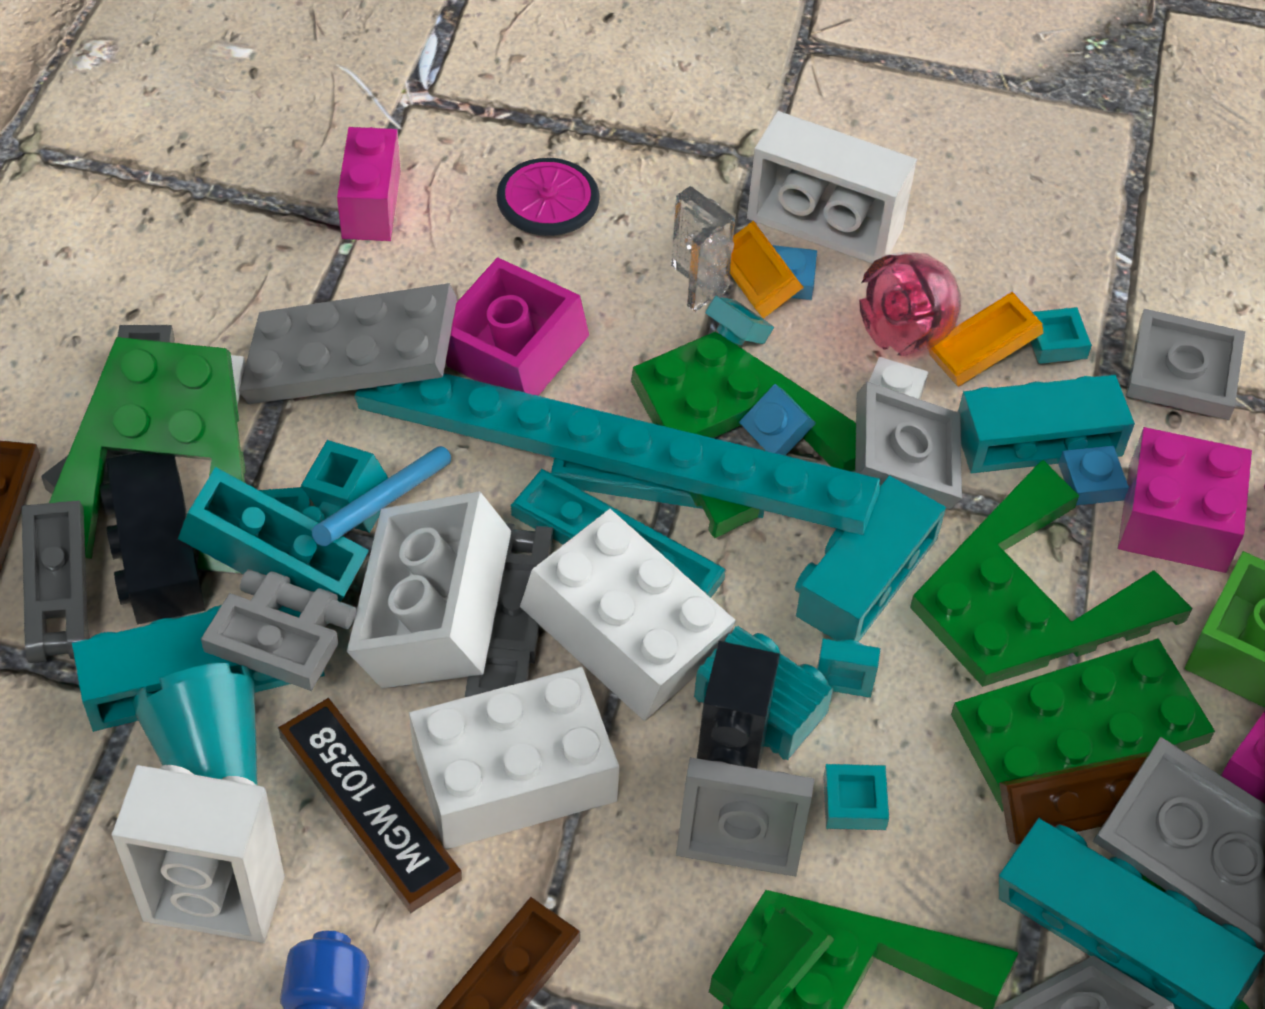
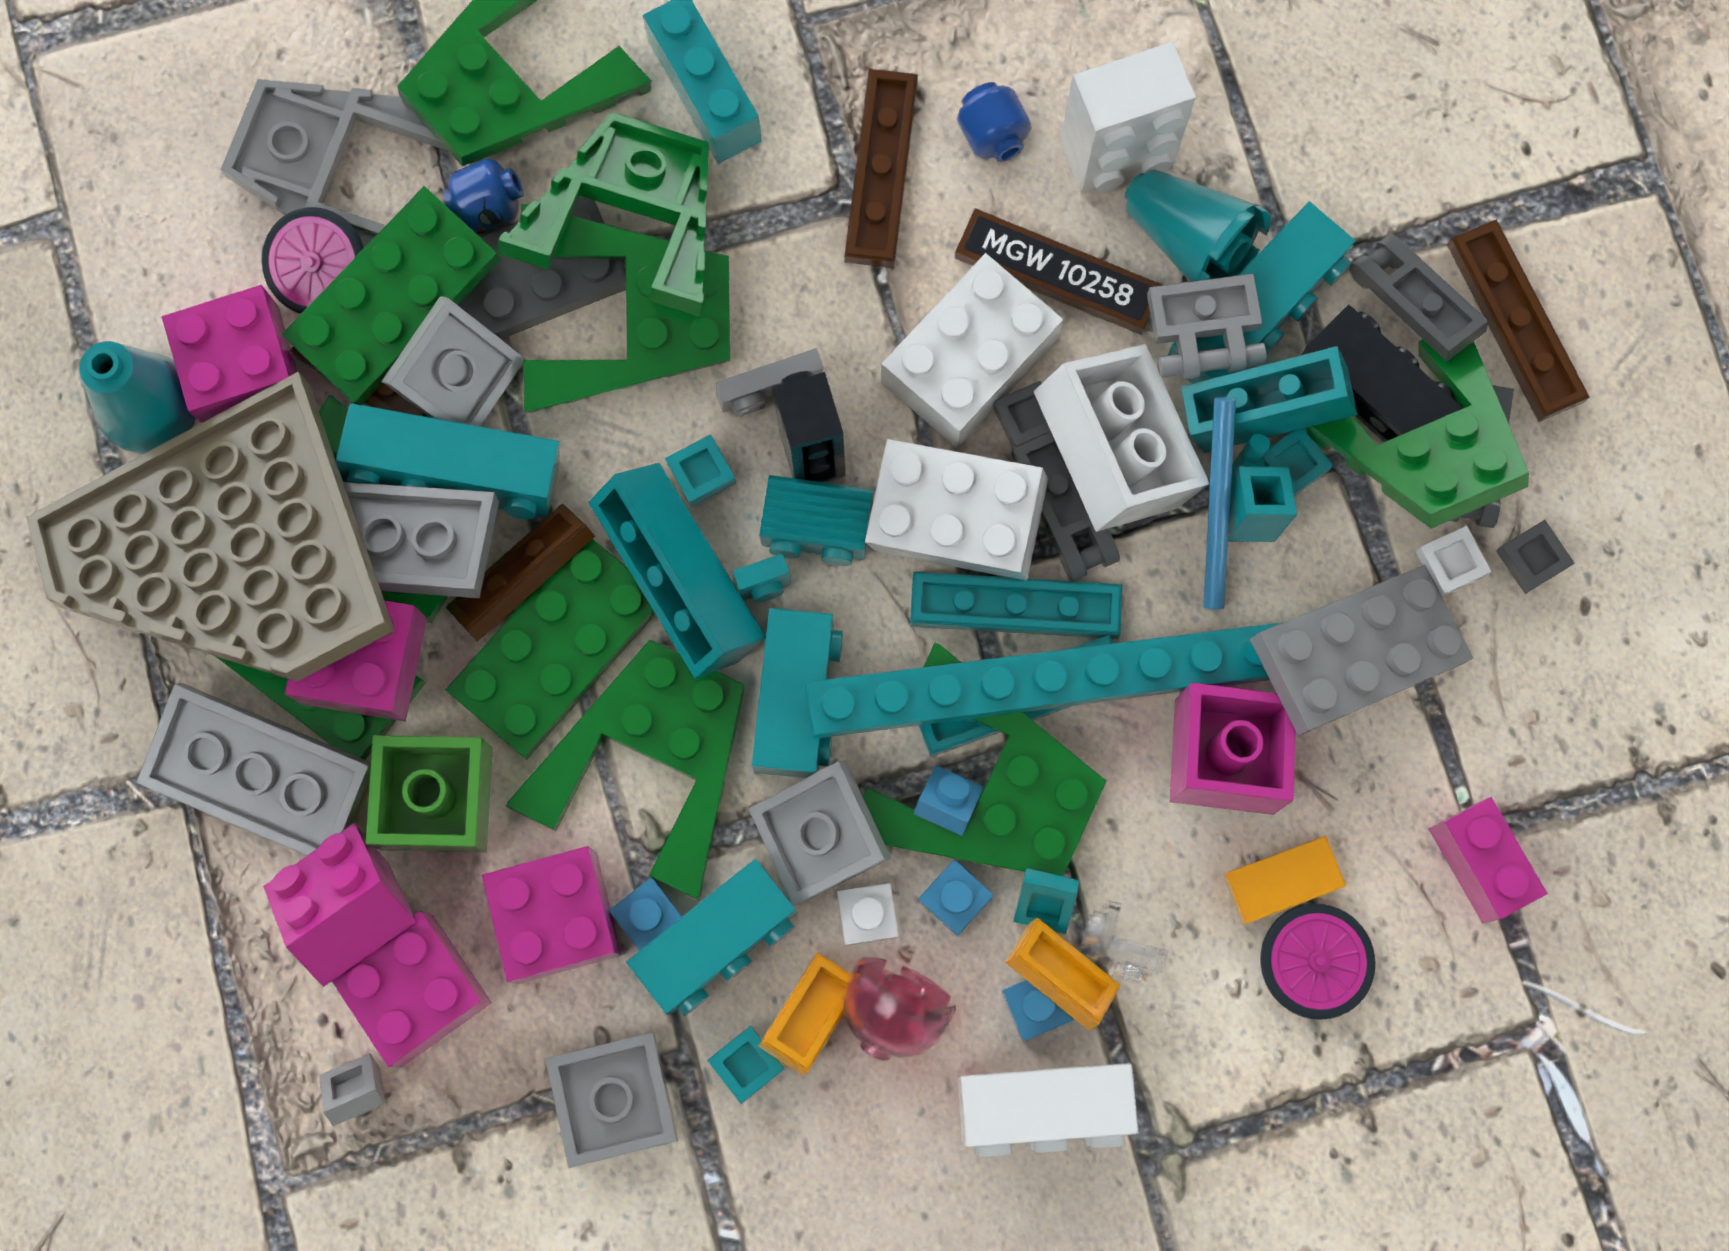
camera: 155 degrees right, 25 degrees up
none -> teal brick [588,463,766,679]
none -> dark azure plate [918,859,994,936]
none -> light orange tile [1223,836,1346,925]

